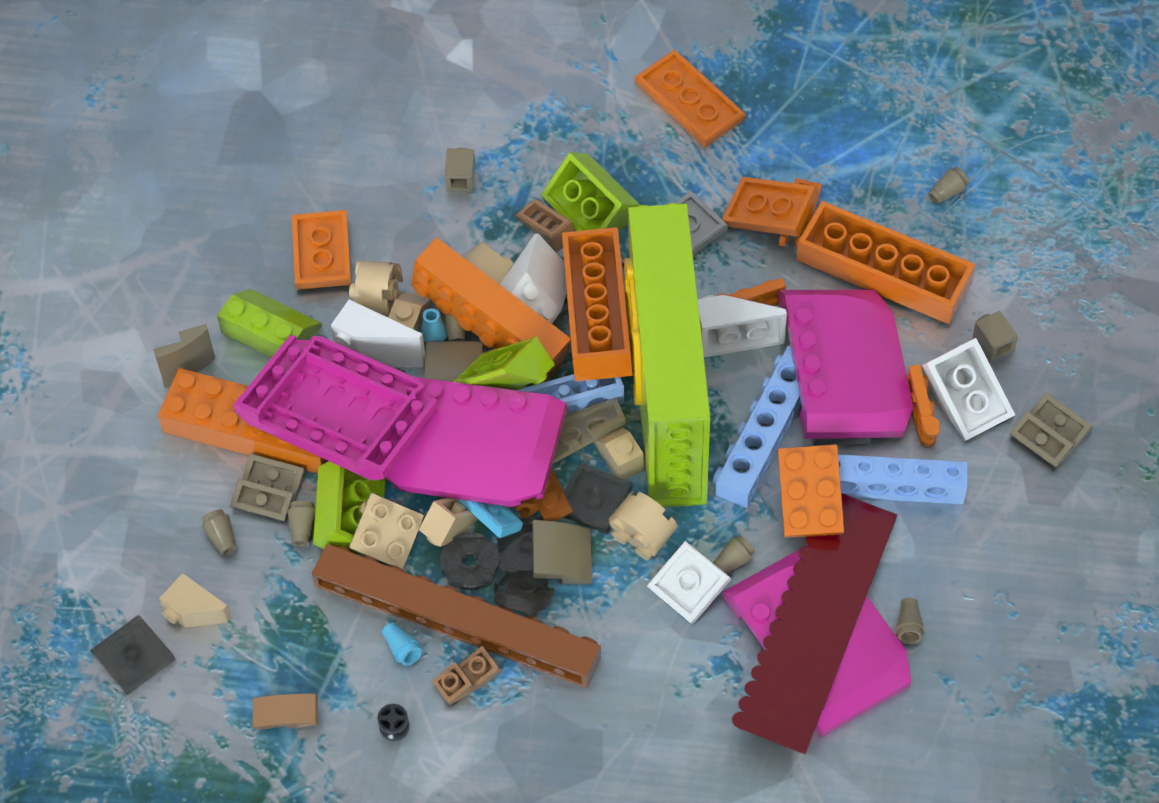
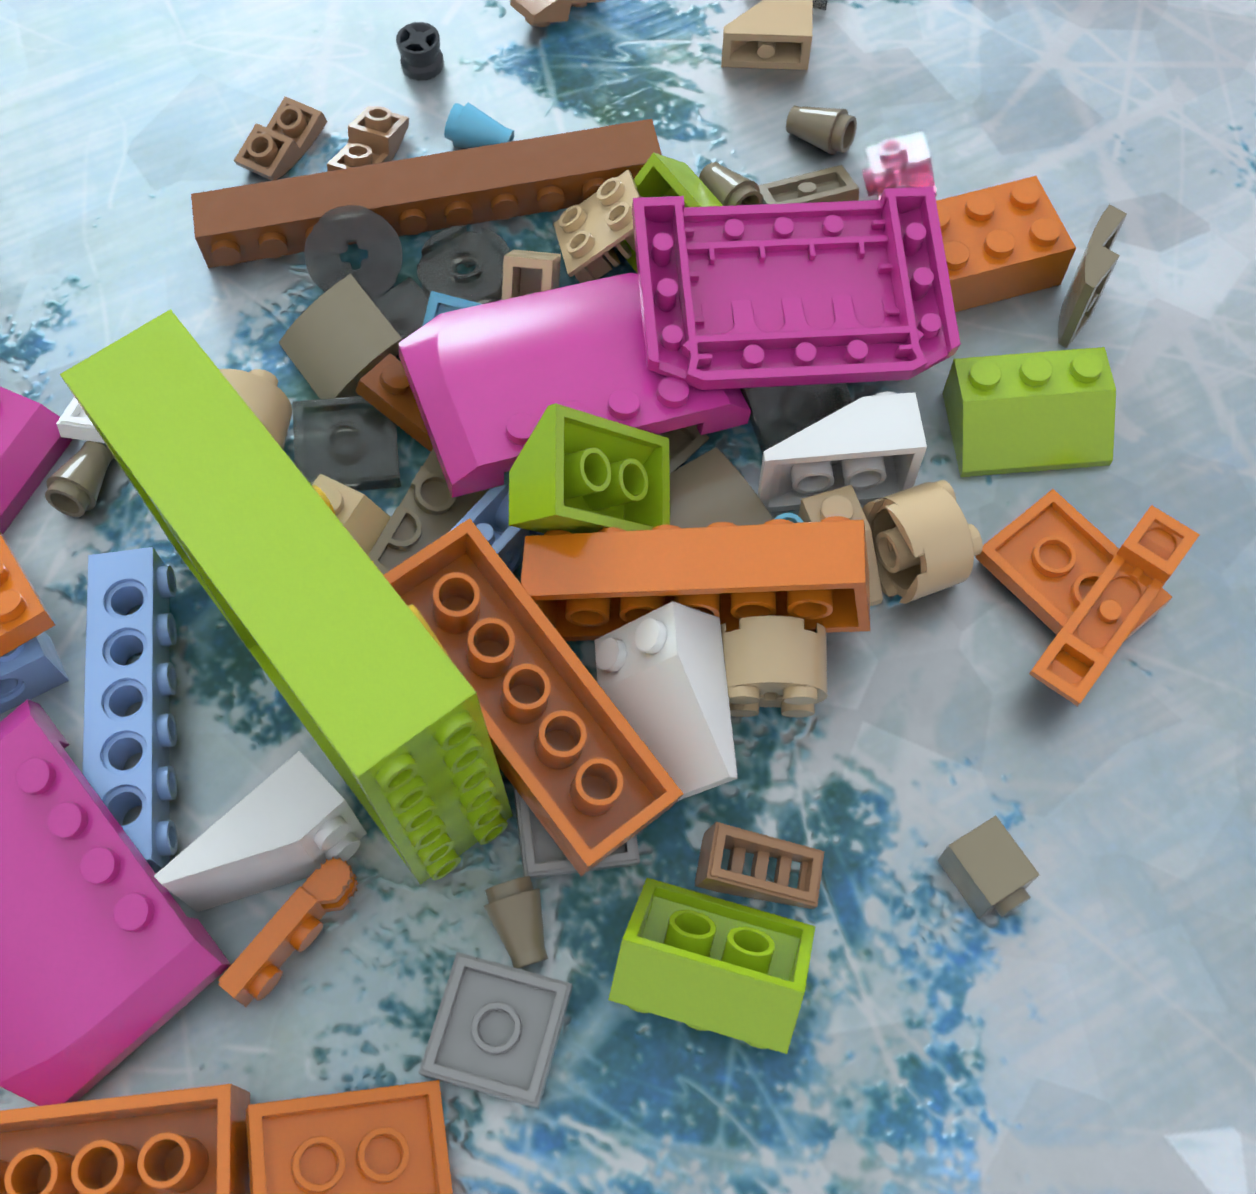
camera: 145 degrees right, 5 degrees up
none -> medium nougat slope [233,96,328,180]
none -> clear pink brick [861,132,937,200]
none -> orange slope [1029,505,1200,707]

